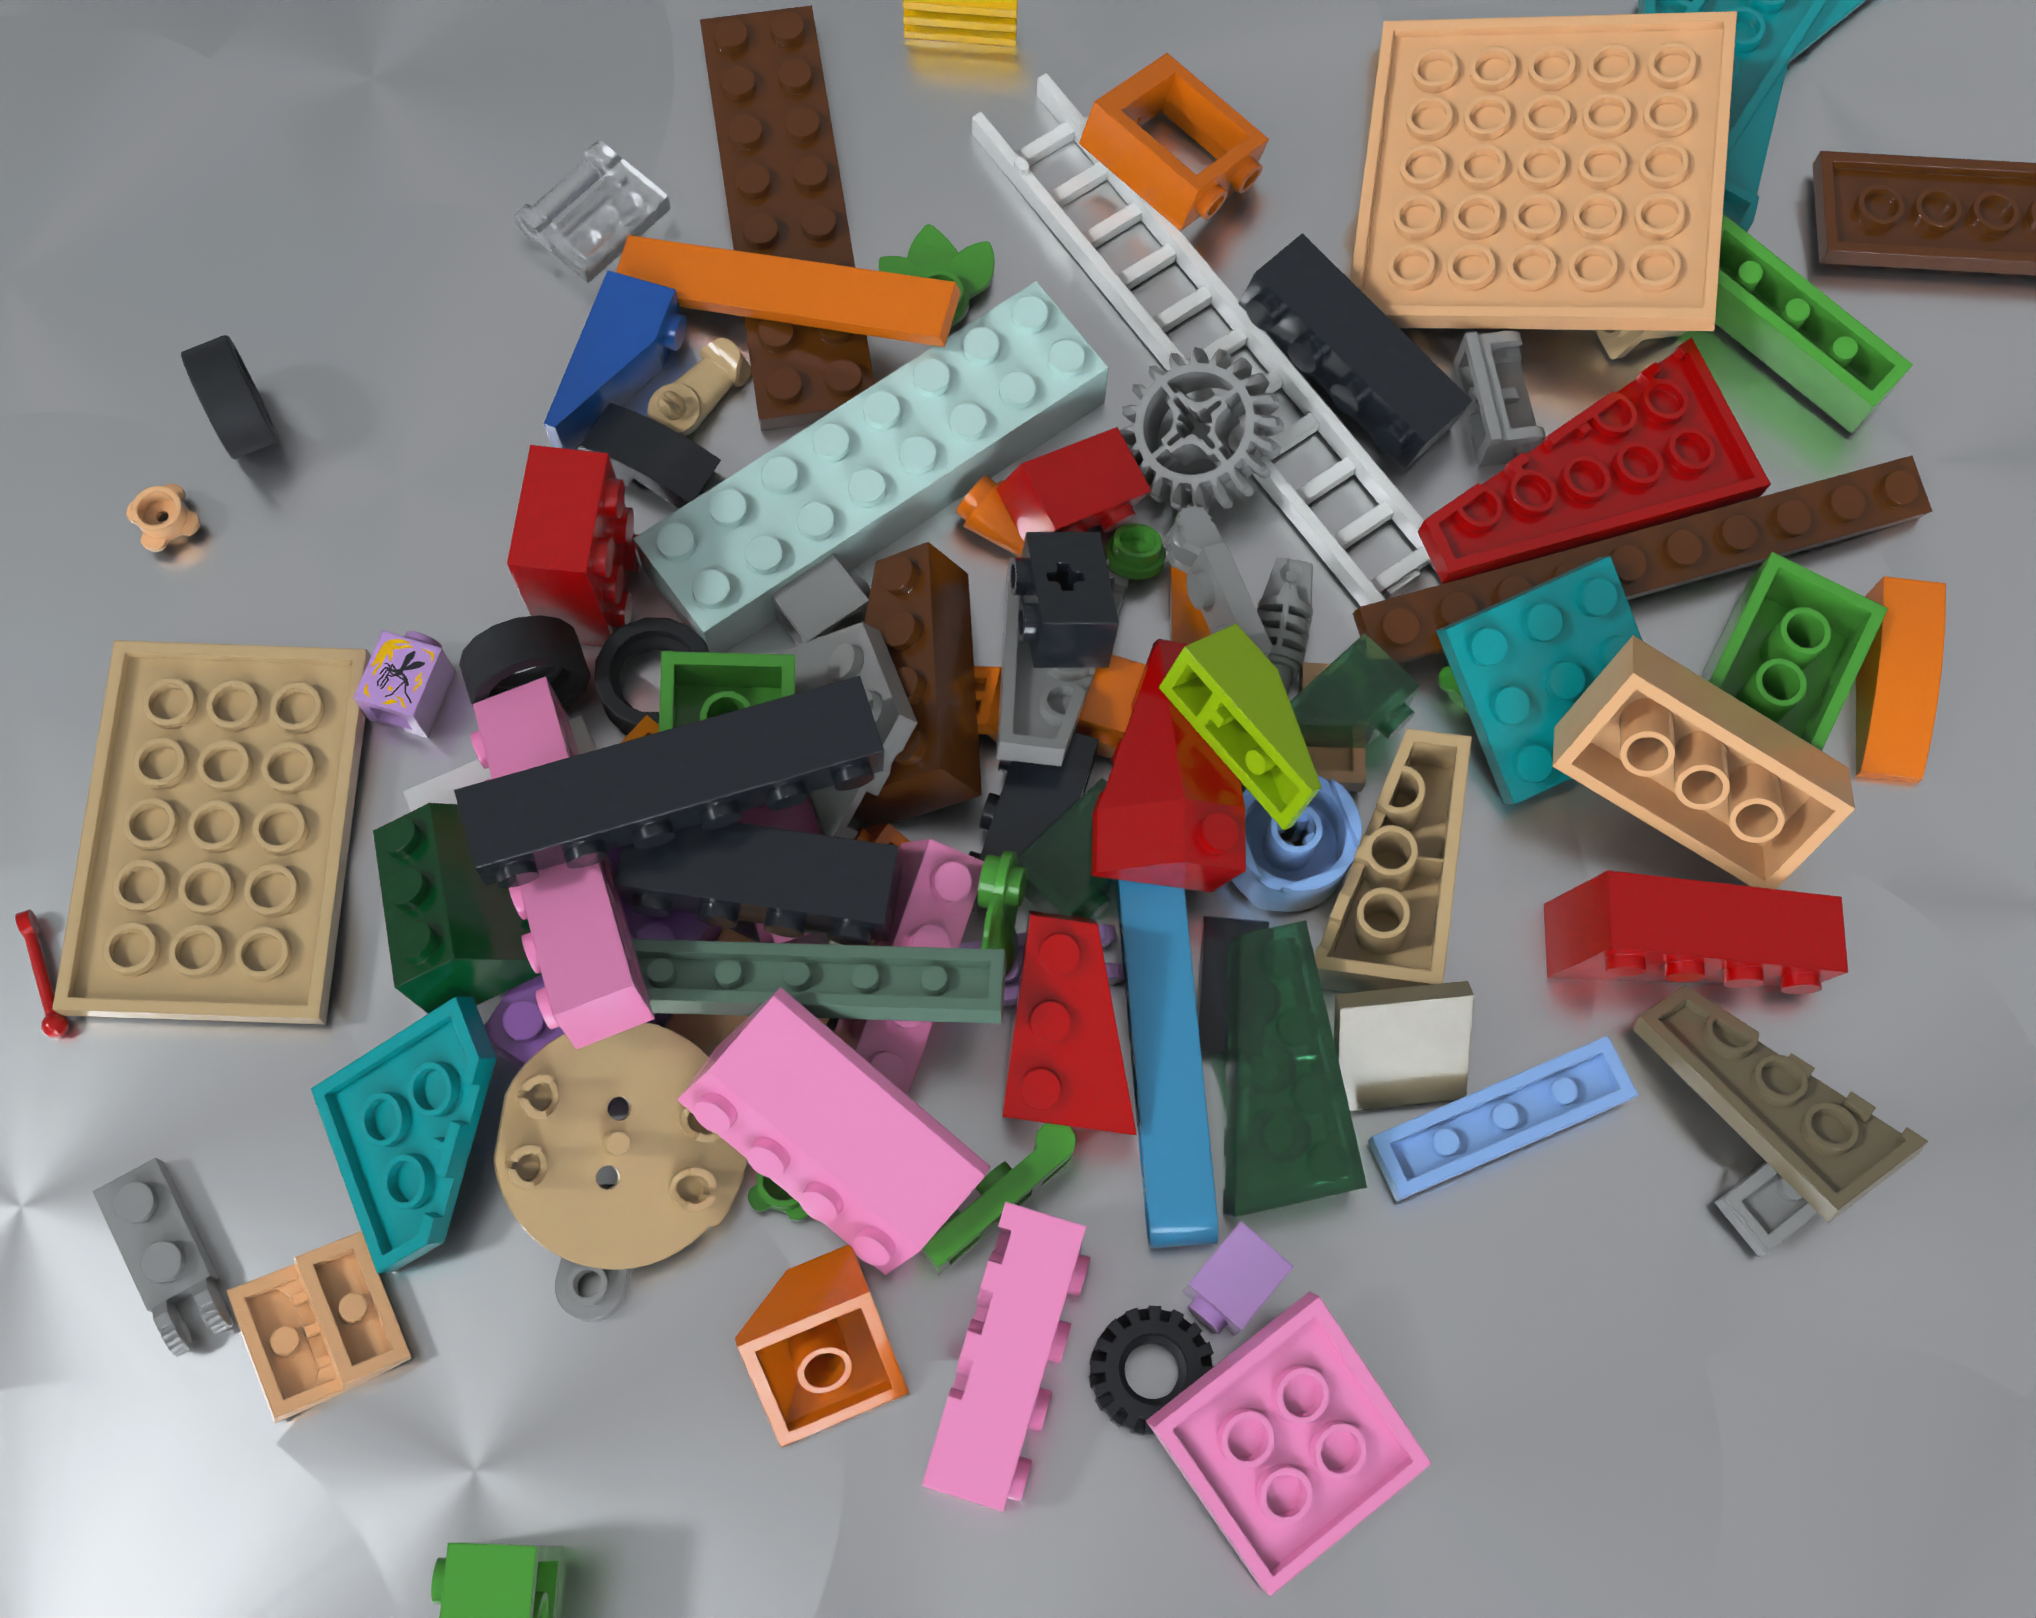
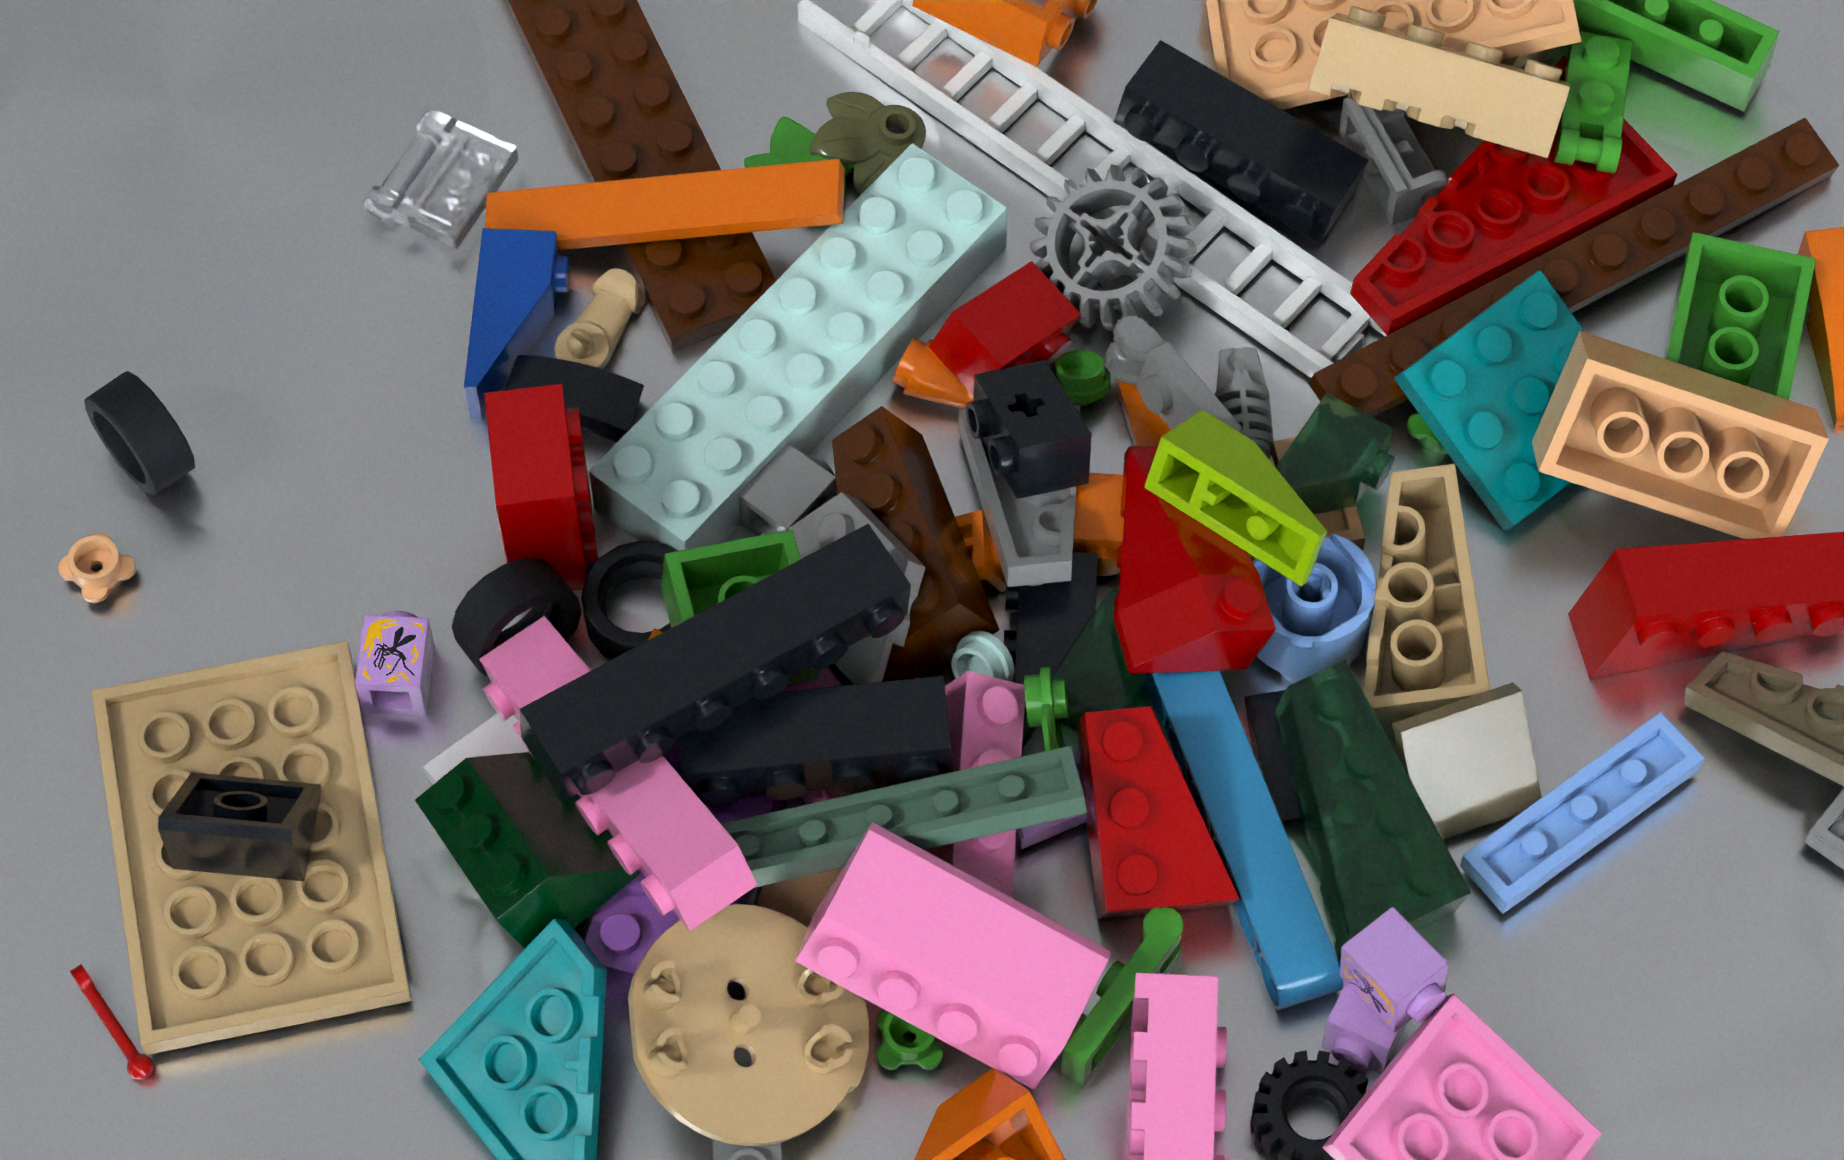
camera: 10 degrees left, 10 degrees down
none -> black slope [158,772,321,882]
none -> olive plate [810,92,926,197]
none -> light aqua plate [951,631,1014,681]
none -> tan wedge [1308,6,1571,158]
none -> lavender brick [1340,907,1448,1033]
none -> bright green plate [1554,31,1632,174]

